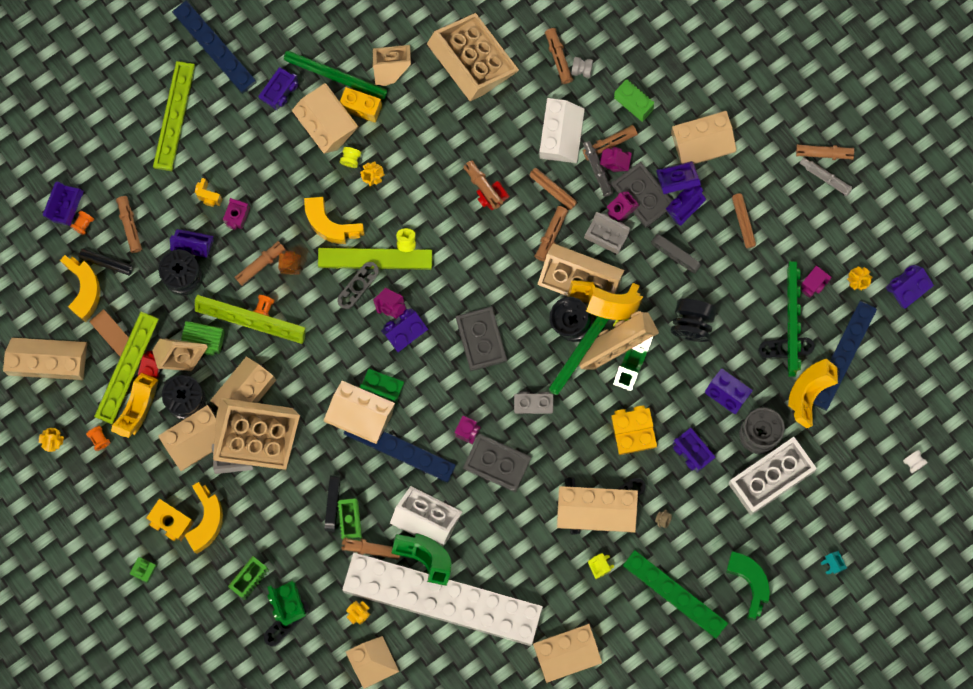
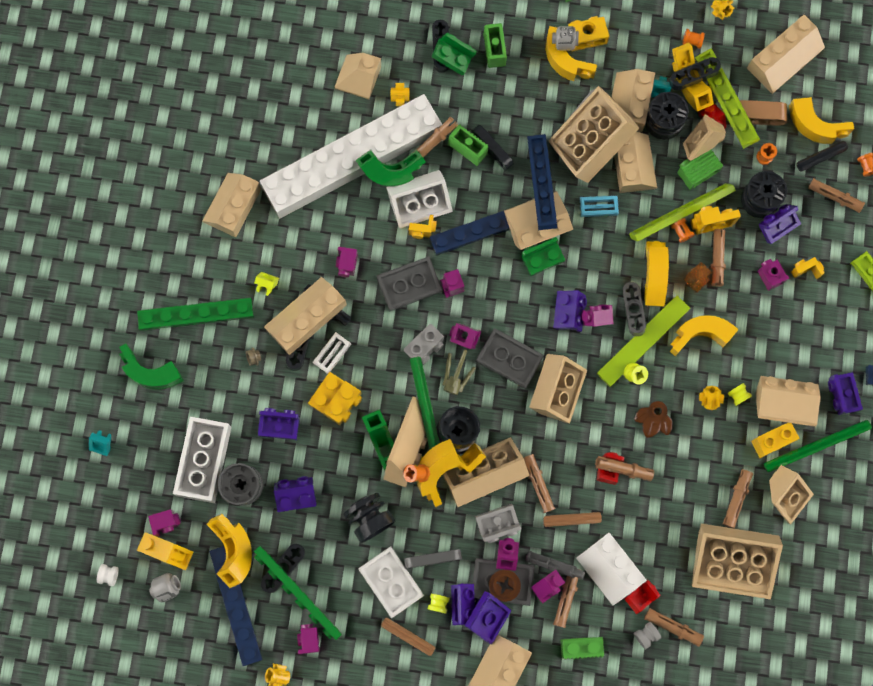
camera: 125 degrees right, 0 degrees up
none -> yellow bracket [137,532,194,570]
none -> magenta brick [148,509,181,537]
none -> light grey head [150,573,181,602]
none -> white tile [313,332,351,374]
none -> magenta brick [336,247,358,278]
none -> white tile [358,546,424,619]
none -> orange bush [403,464,430,482]
none -> yellow bracket [409,215,437,239]
none -> neon yellow wheel [428,594,450,614]
none -> olive plant [442,350,476,395]
none -> magenta brick [449,323,481,349]
none -> reddish brown gear [489,570,521,602]
none -> dark blue plate [527,134,558,231]
none -> tan slope [529,354,587,424]
none -> light grey head [552,26,579,51]
none -> medium azure tile [579,196,619,217]
none -> red bracket [624,580,660,615]
none -> reddish brown plate [634,401,672,438]
none -> yellow arch [644,241,669,307]
none -> teal tile [651,76,671,98]
none -> black beam [669,57,721,90]
none -> yellow plate [690,206,741,235]
none -> medium nougat pin [722,469,754,529]
none -> orange bush [756,143,777,165]

